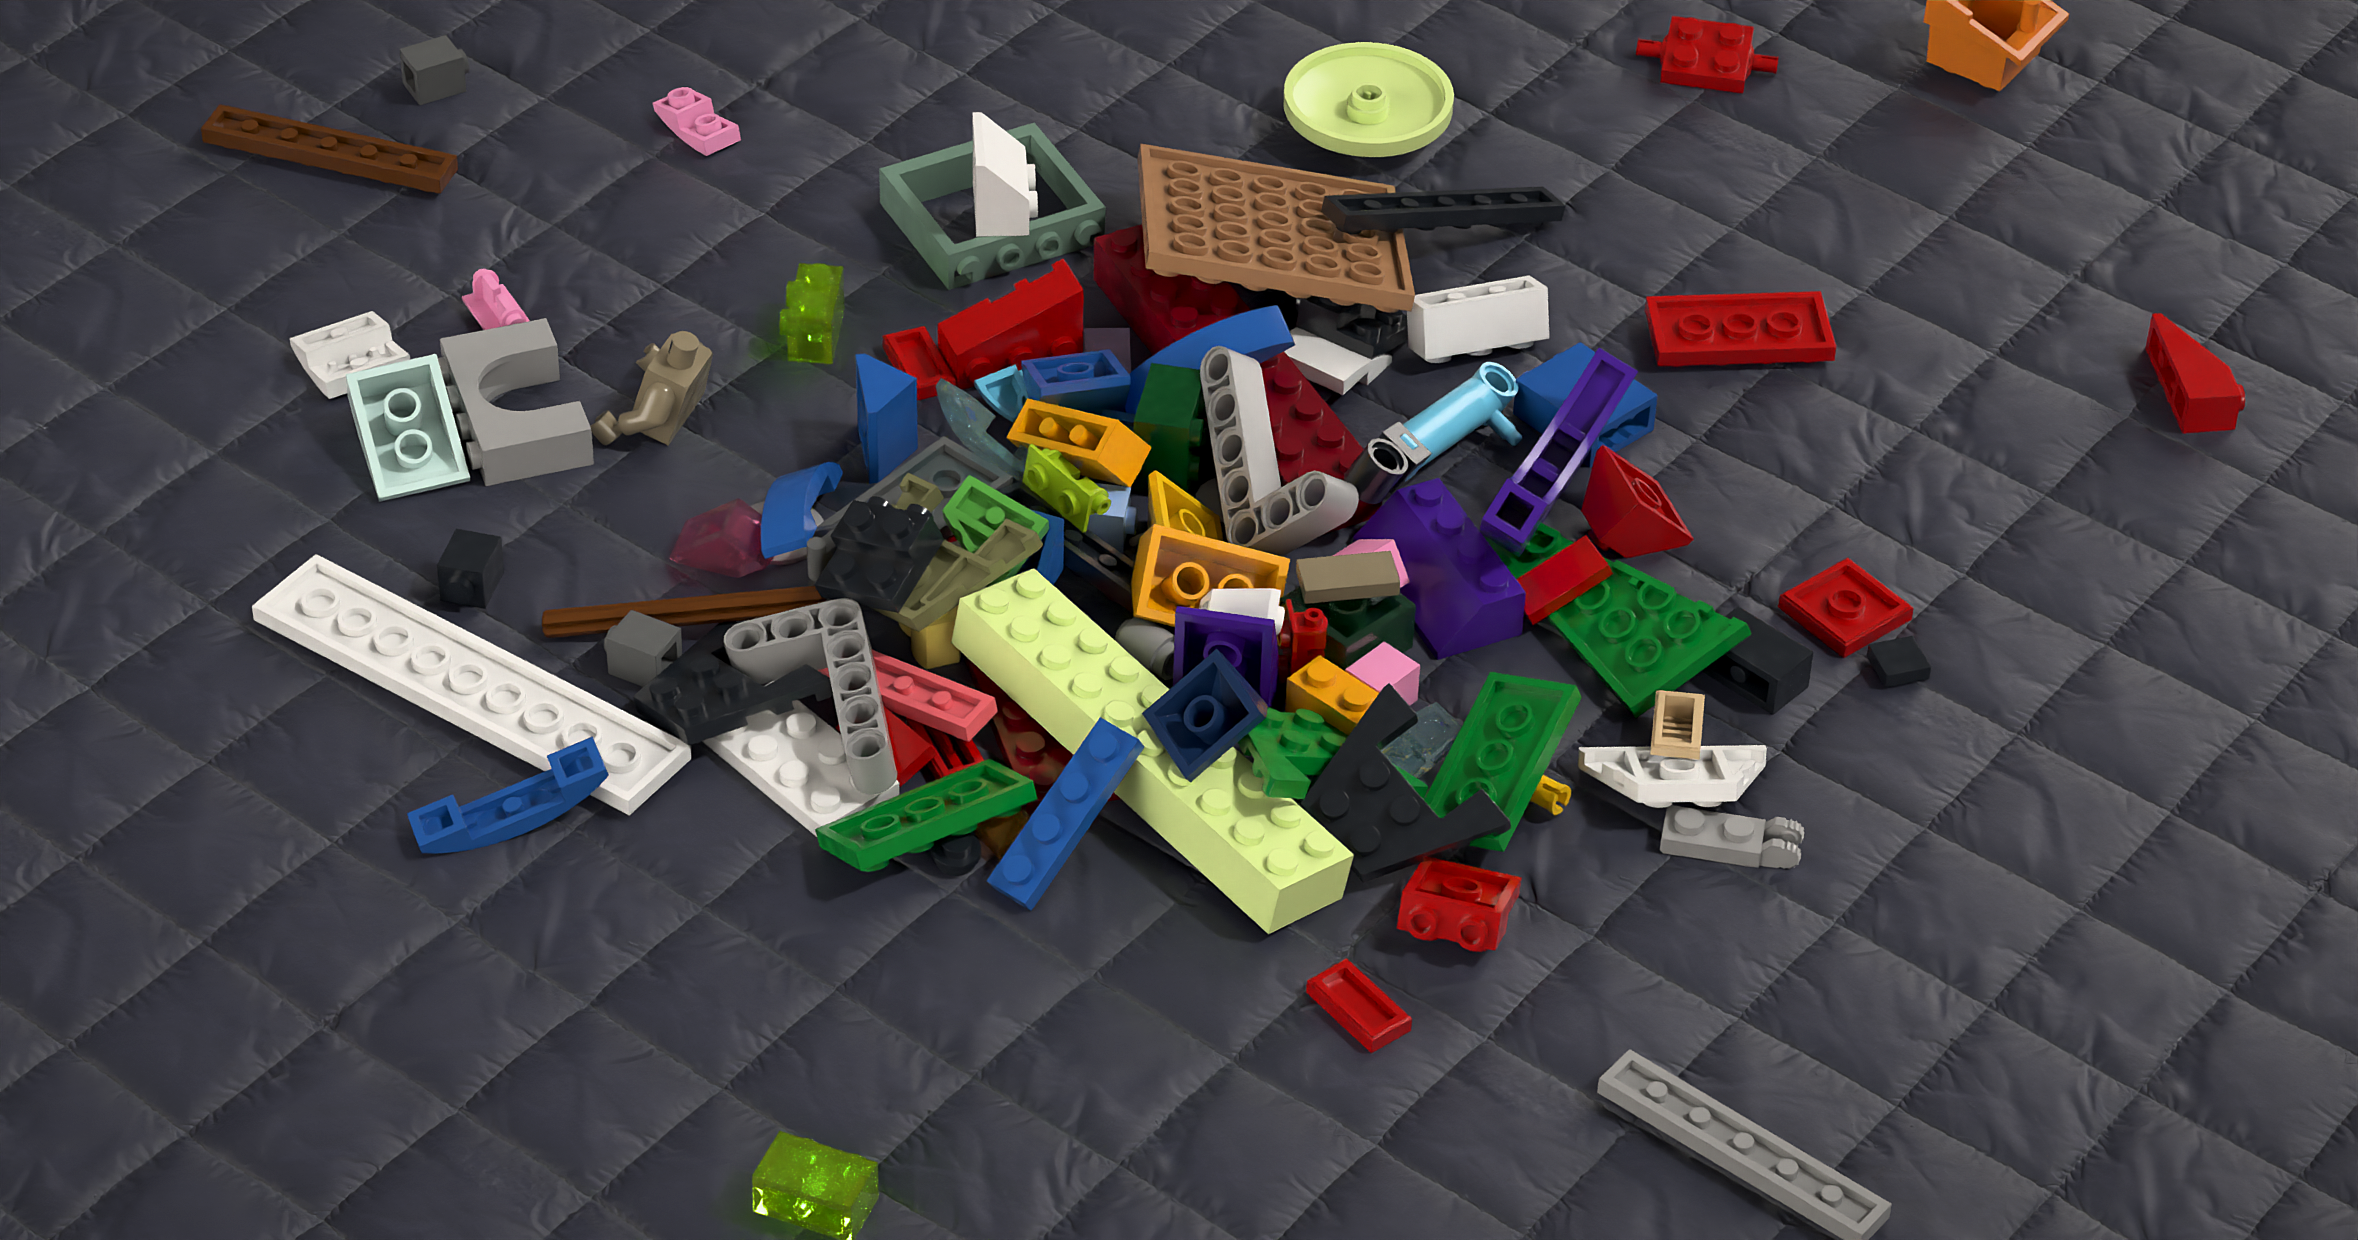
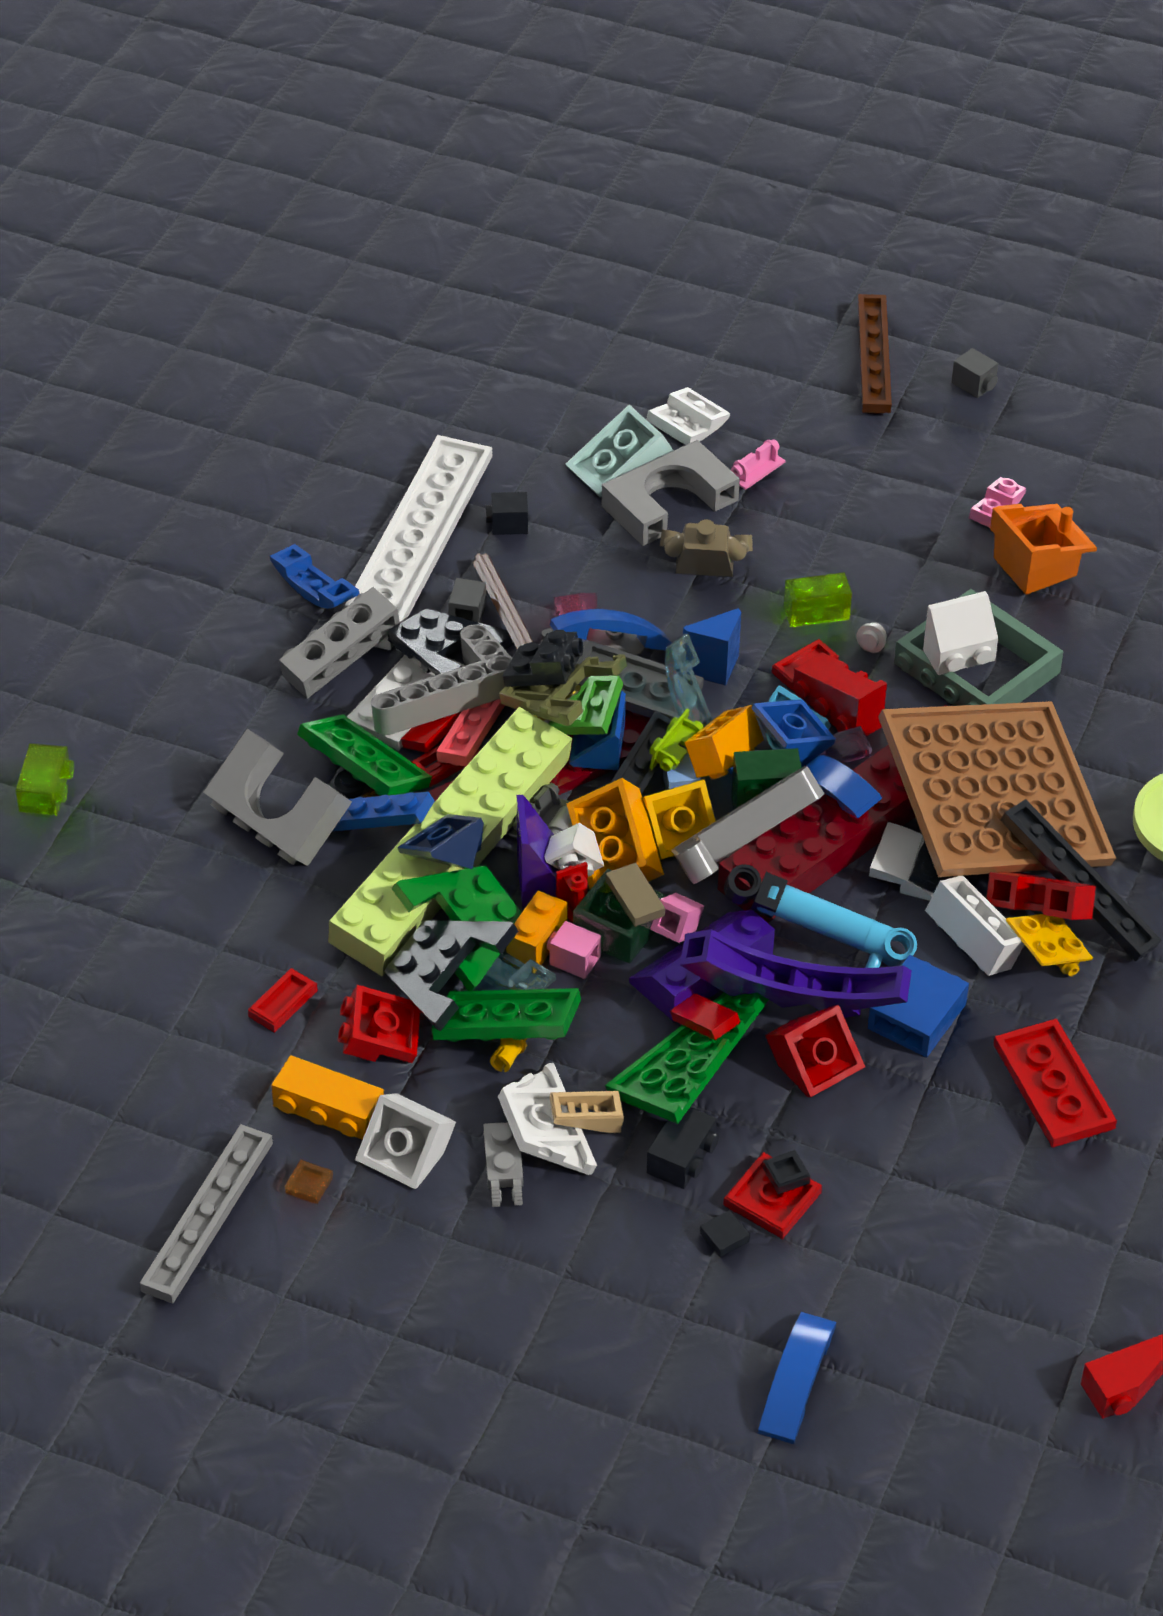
camera: 75 degrees right, 5 degrees up
none -> light grey arch [203,729,352,866]
none -> light orange brick [271,1055,384,1140]
none -> light grey brick [279,587,400,699]
none -> clear orange tile [285,1160,333,1204]
none -> white slope [355,1093,456,1189]
none -> blue slope [758,1312,836,1444]
none -> black tile [763,1150,811,1195]
none -> white plate [856,623,887,653]
none -> red arch [986,872,1096,920]
none -> orange piece [990,504,1097,595]
none -> yellow hinge [1006,914,1093,976]

